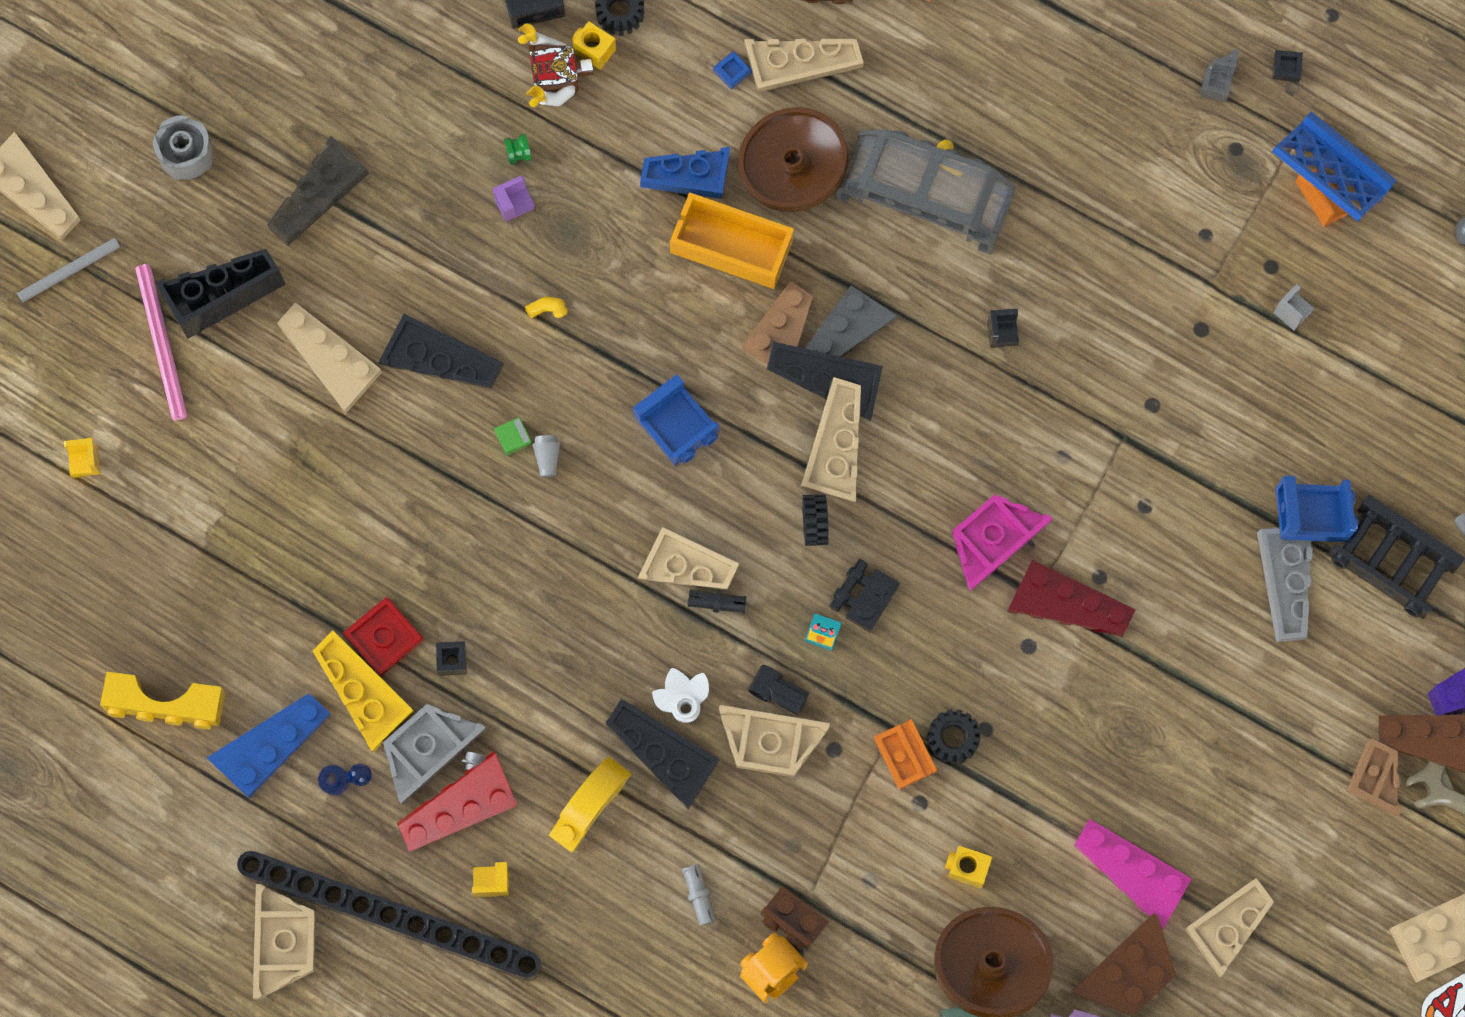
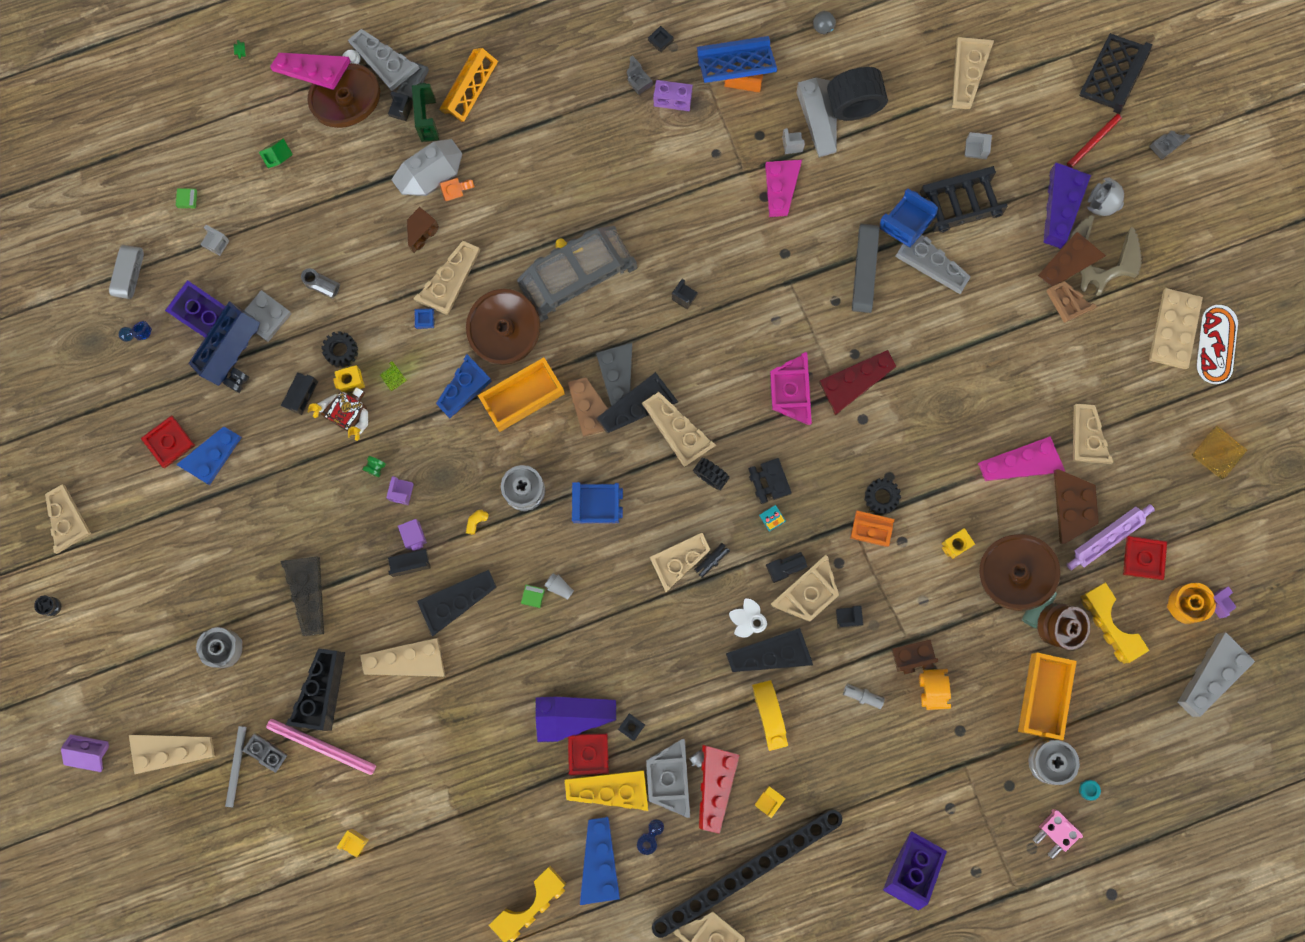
camera: 45 degrees left, 5 degrees up
none -> flat silver slope [243,733,287,773]
none -> clear neon green panel [380,361,407,391]
none -> black panel [388,549,431,577]
none -> medium lavender brick [398,519,427,551]
none -> light grey wheel [501,465,545,511]
none -> dark purple wedge [536,697,617,742]
none -> medium lavender brick [654,80,693,111]
none -> dark pink wing [765,160,802,217]
none -> light grey wedge [796,78,837,157]
none -> black tyre [827,66,888,121]
none -> black panel [836,606,863,628]
none -> dark grey beam [852,223,879,313]

